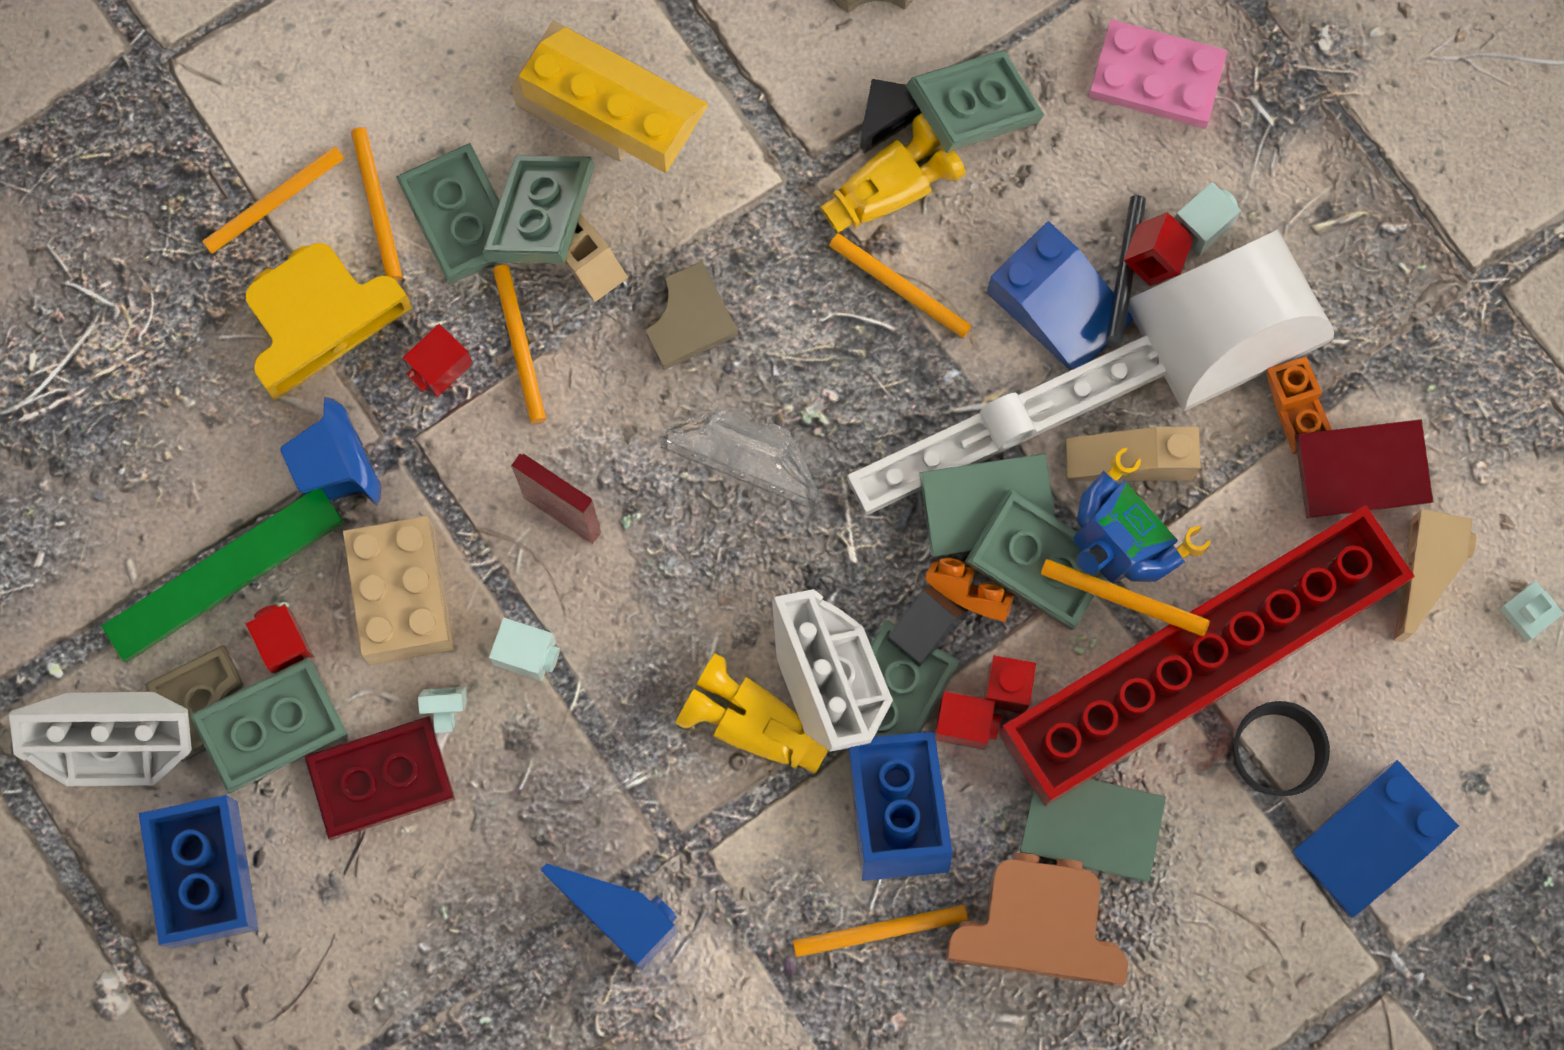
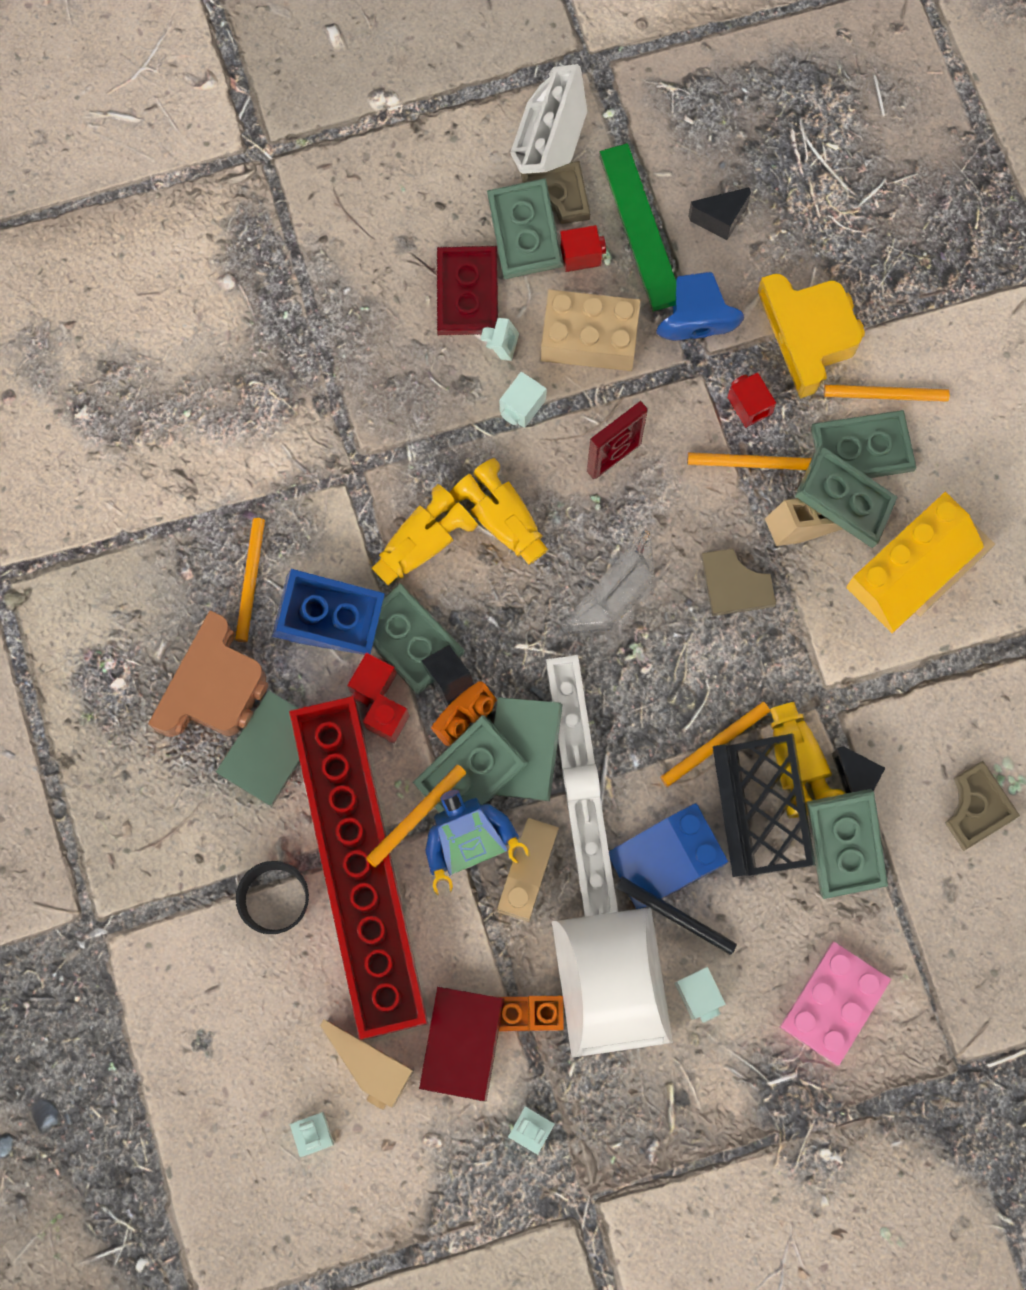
camera: 110 degrees right, 0 degrees up
blue brick [139,795,259,949] -> none
light orange bar [202,146,345,254] -> none
blue slope [540,863,678,970] -> none
white wedge [772,589,893,752] -> none
red brick [1123,212,1194,286] -> none
blue slope [1292,760,1459,918] -> none
none -> yellow piece [450,458,548,565]
none -> light aqua tile [508,1106,555,1155]
none -> black slope [688,187,751,240]
none -> black fence [712,733,816,879]

